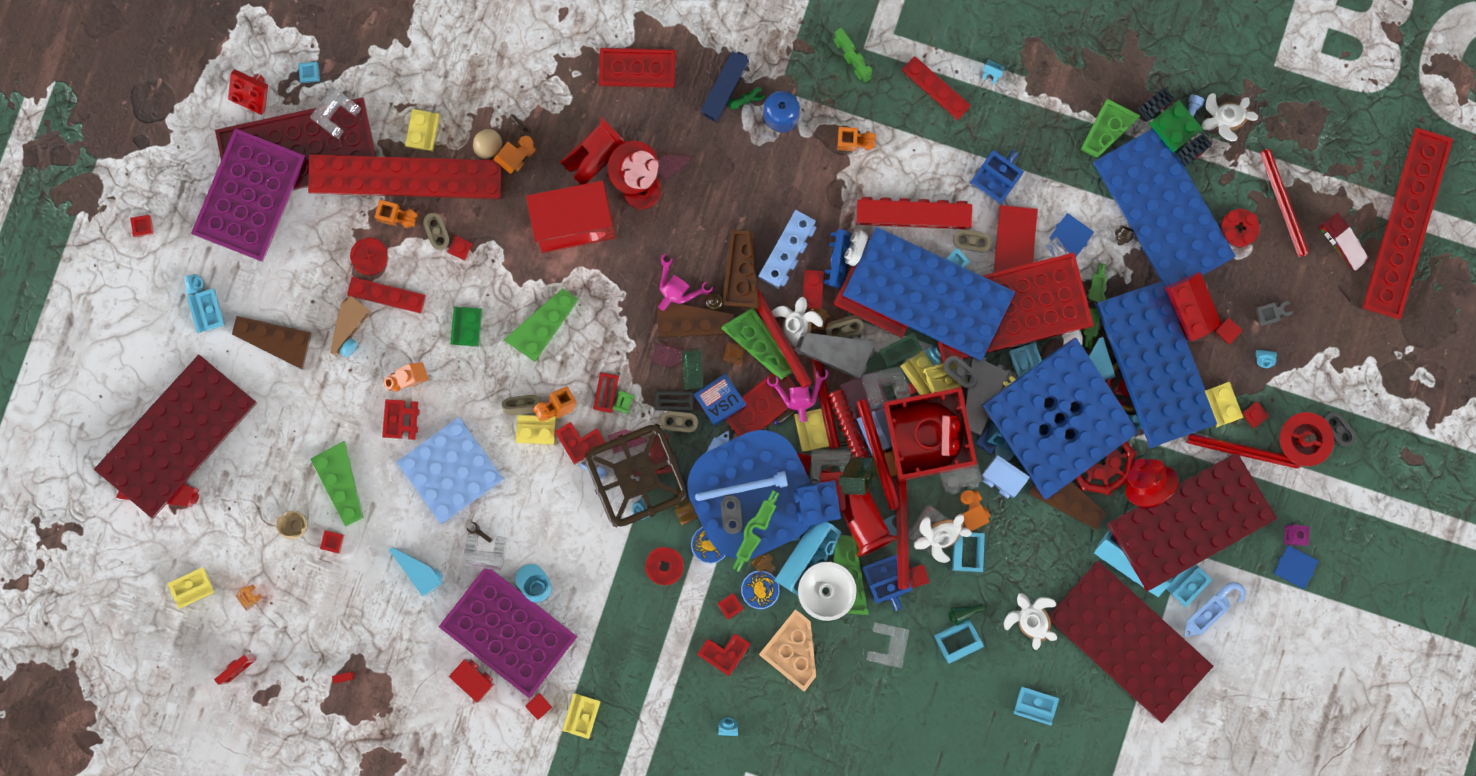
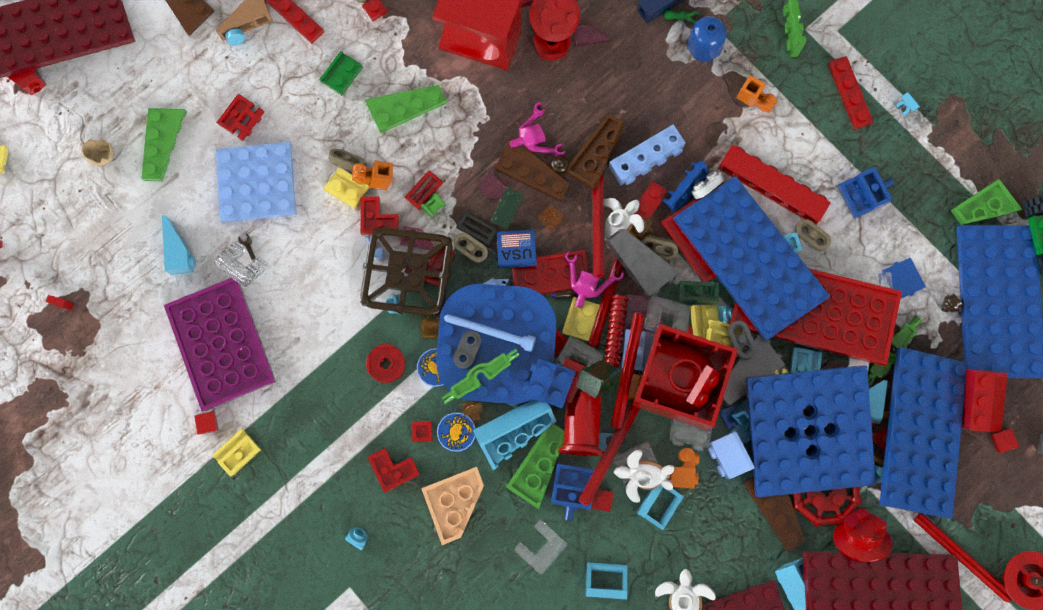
camera: 30 degrees right, 5 degrees down
clear orange tile [235,585,262,611] -> none
red tile [320,530,344,554] -> none
orange brick [384,362,429,392] -> none
red brick [448,659,495,703] -> none
medium azure cap [515,564,552,603] -> none
bright green wing [721,308,793,380] -> none
white dish [798,562,856,621] -> none
dark green cone [948,604,985,626] -> none
red tile [993,205,1038,273] -> none
light yellow plate [1205,382,1243,427] -> none
red plate [1242,402,1269,429] -> none
medium azure plate [1256,349,1277,368] -> none

